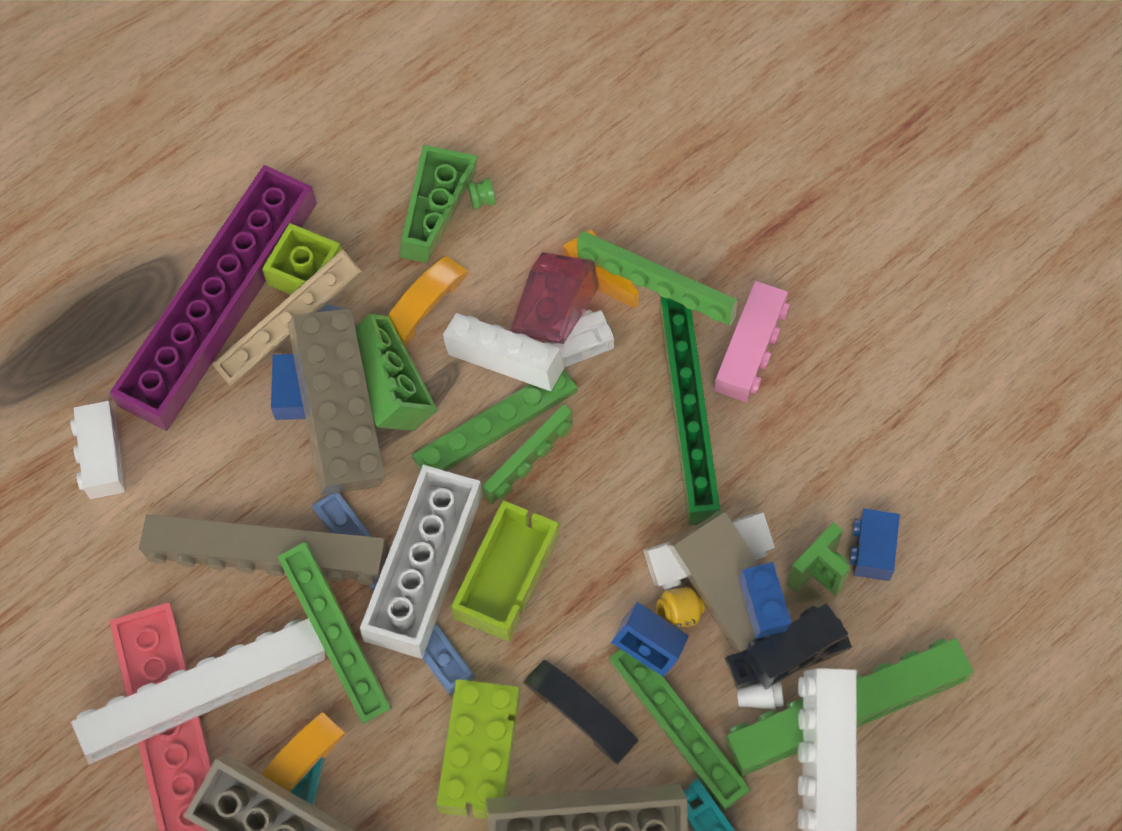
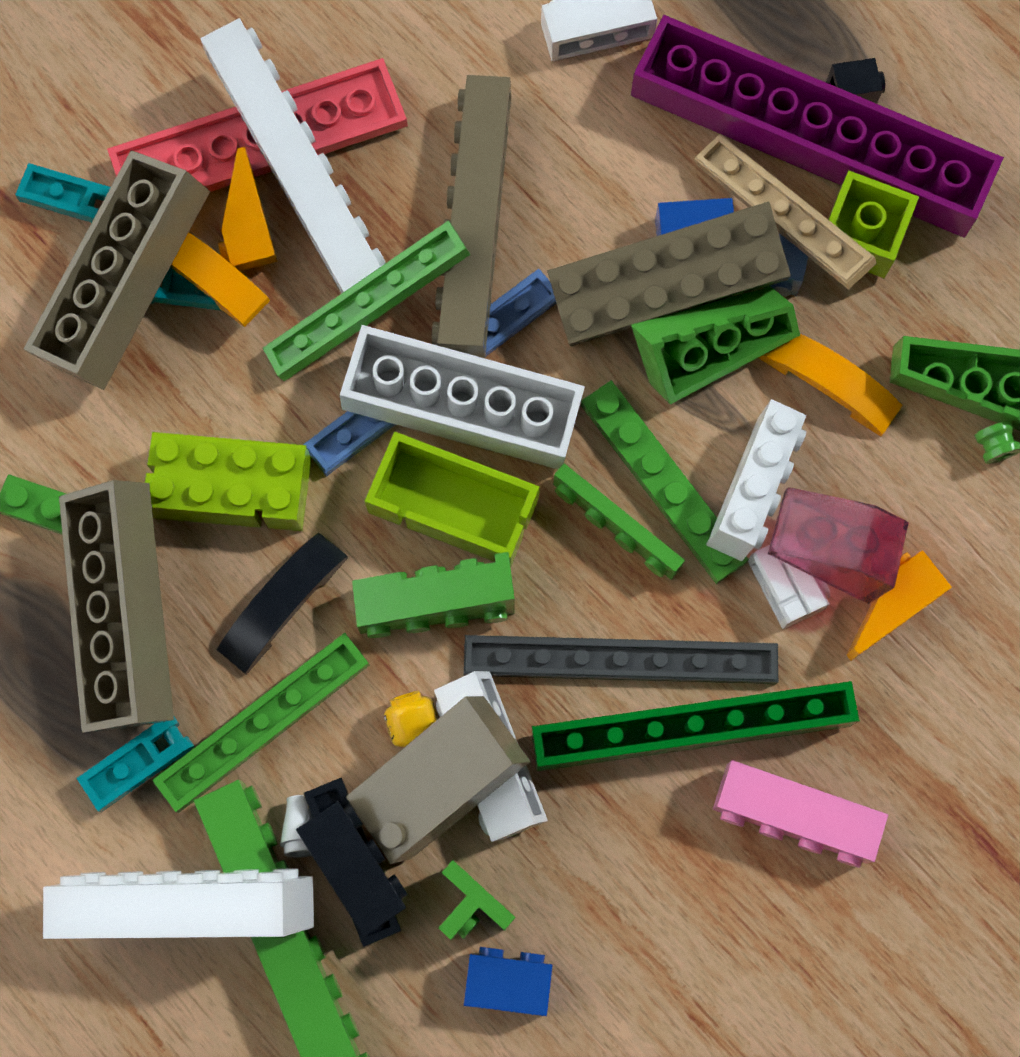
camera: 85 degrees right, 10 degrees up
bright green plate [577,231,737,326] -> none
blue brick [611,602,689,677] -> none
blue brick [738,562,791,639] -> none
none -> light orange slope [218,147,278,271]
none -> bright green wedge [352,552,515,638]
none -> dark grey tile [464,635,779,684]
none -> black brick [826,58,886,104]

